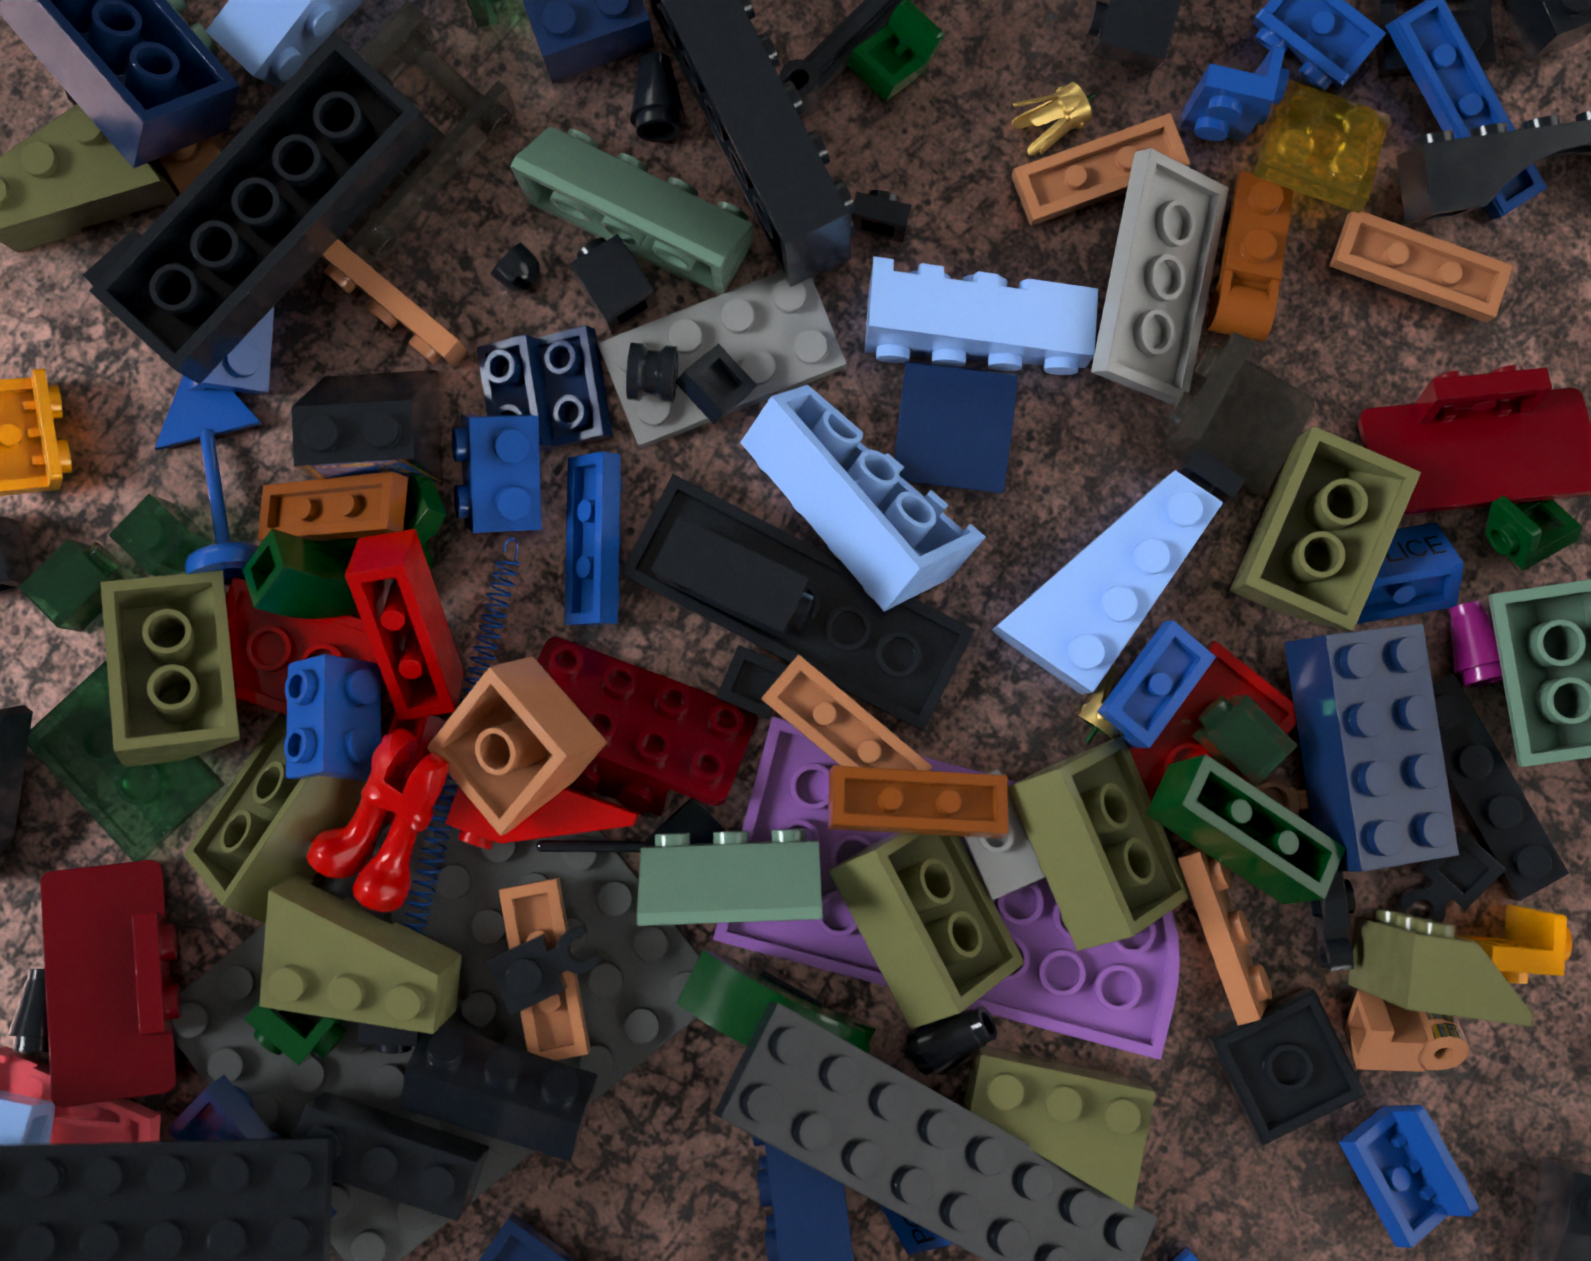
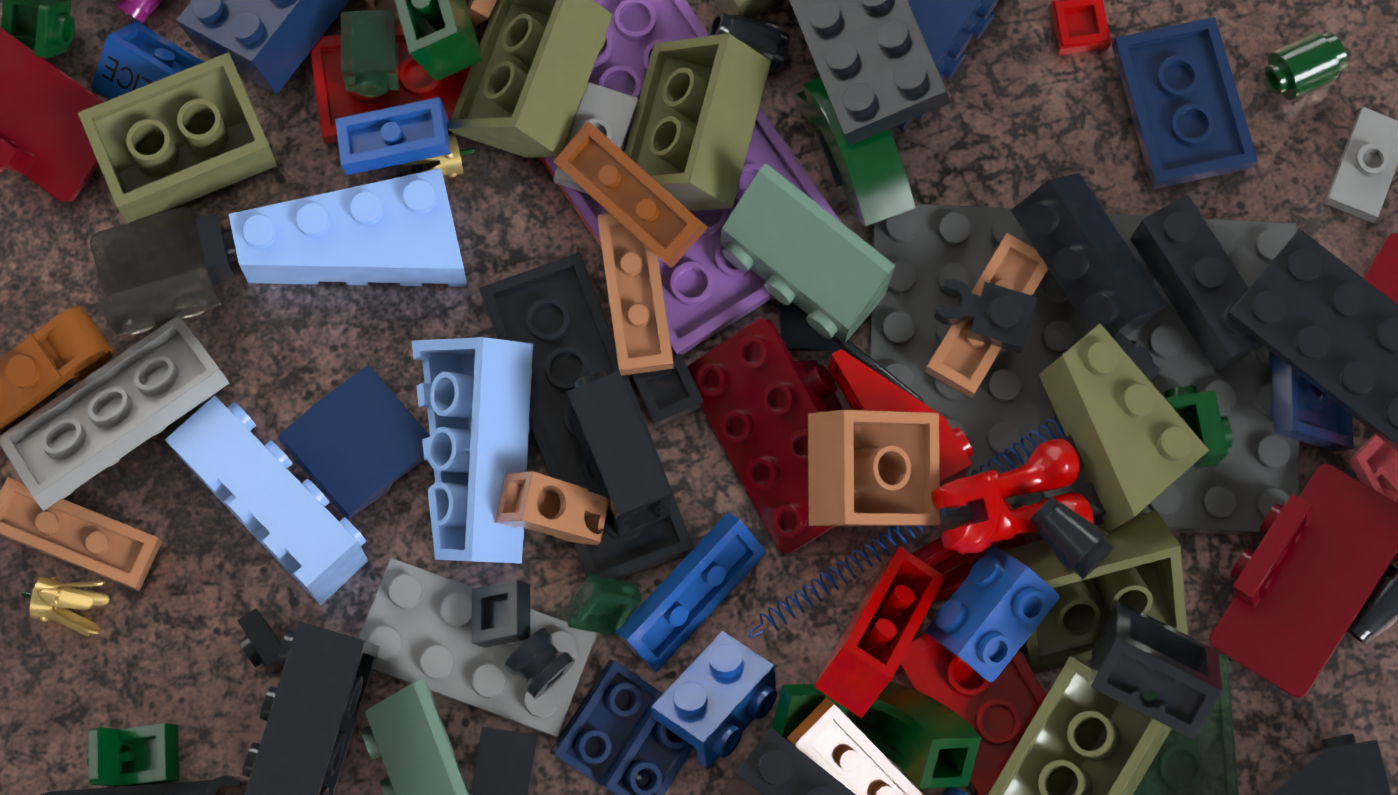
camera: 145 degrees left, 10 degrees down
none -> nougat leg [495,471,609,545]
none -> clear green plate [564,574,642,636]
none -> black cone [1030,497,1114,580]
none -> black window [1090,601,1223,740]

